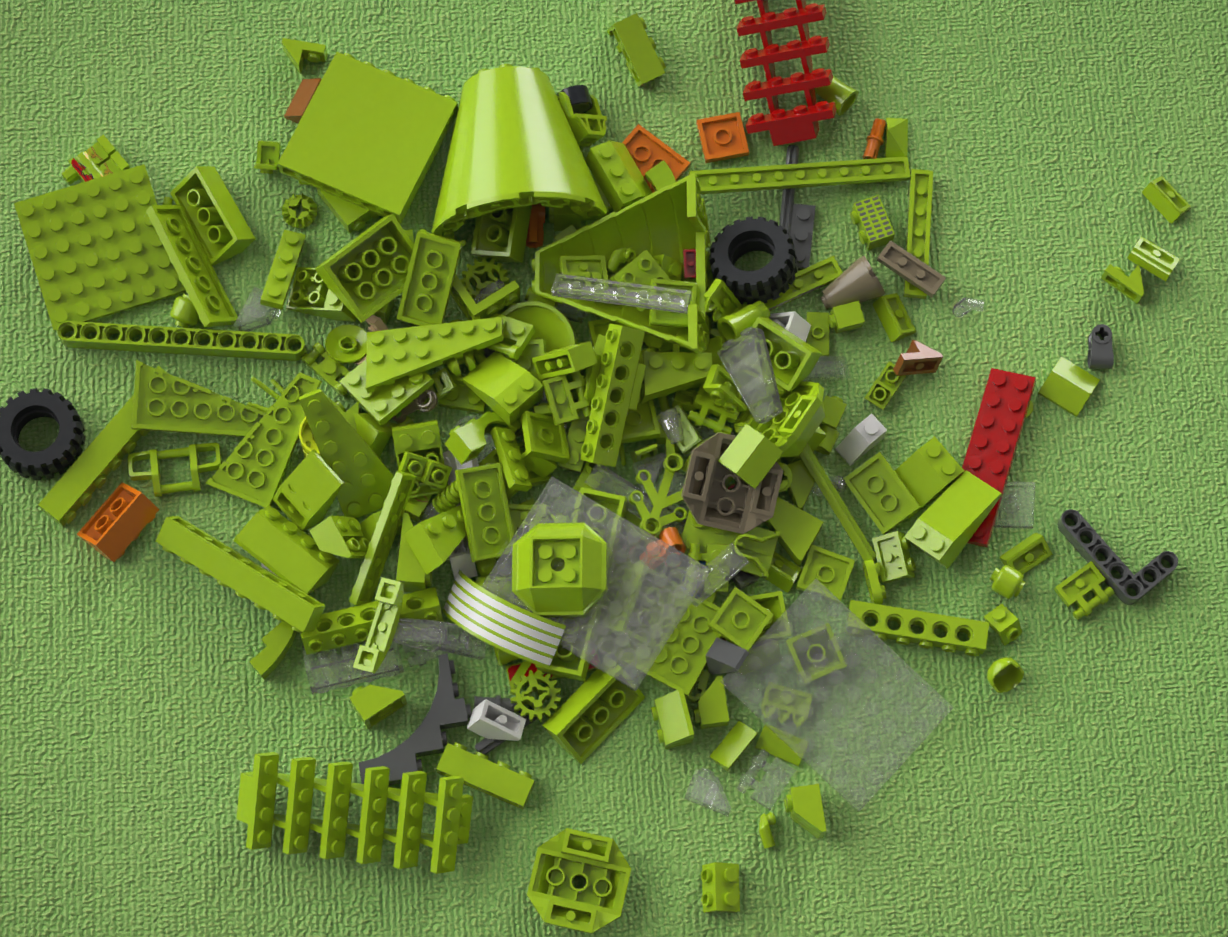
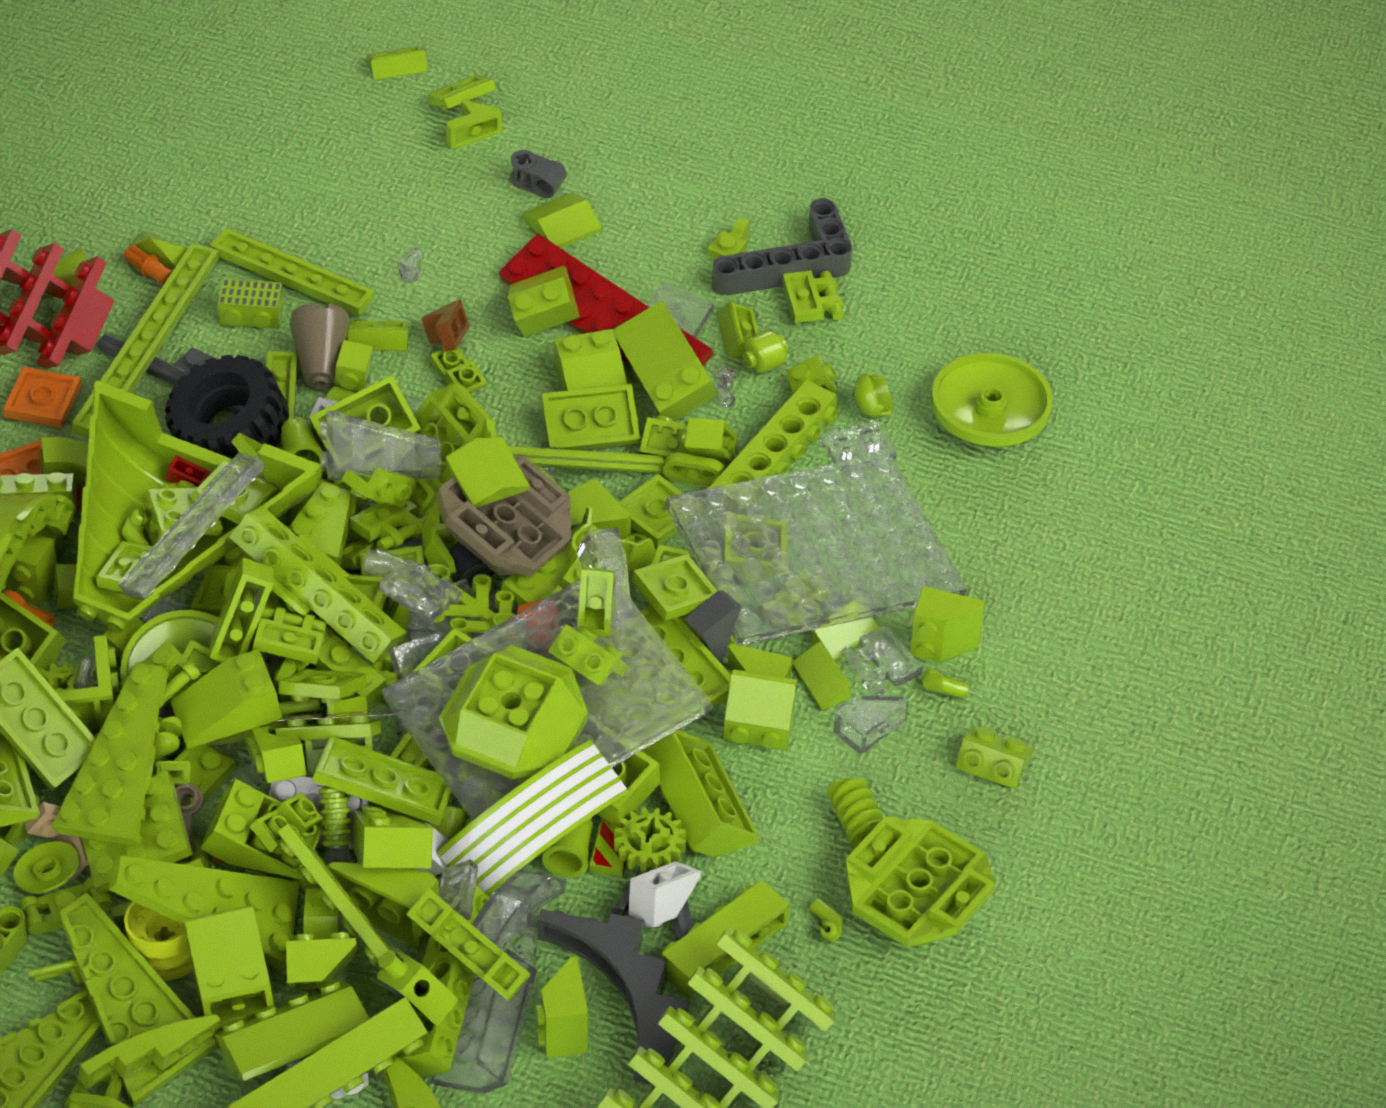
camera: 65 degrees left, 25 degrees down
white slope [835,413,887,466] -> none
dark tan plate [877,240,946,298] -> none
none -> lime slope [79,1014,221,1089]
none -> sticker [276,710,404,721]
none -> lime torso [377,950,459,1027]
none -> clear plate [378,559,462,624]
none -> clear plate [439,859,478,920]
none -> lime slope [508,265,580,337]
none -> lime bracket [549,624,629,686]
none -> lime slope [577,567,616,637]
none -> lime slope [682,417,738,465]
none -> lime plate [707,216,750,260]
none -> clear arm [712,366,736,408]
none -> lime arm [809,898,843,942]
none -> clear plate [819,420,897,475]
none -> lime piece [827,778,883,849]
none -> lime dish [931,353,1053,447]

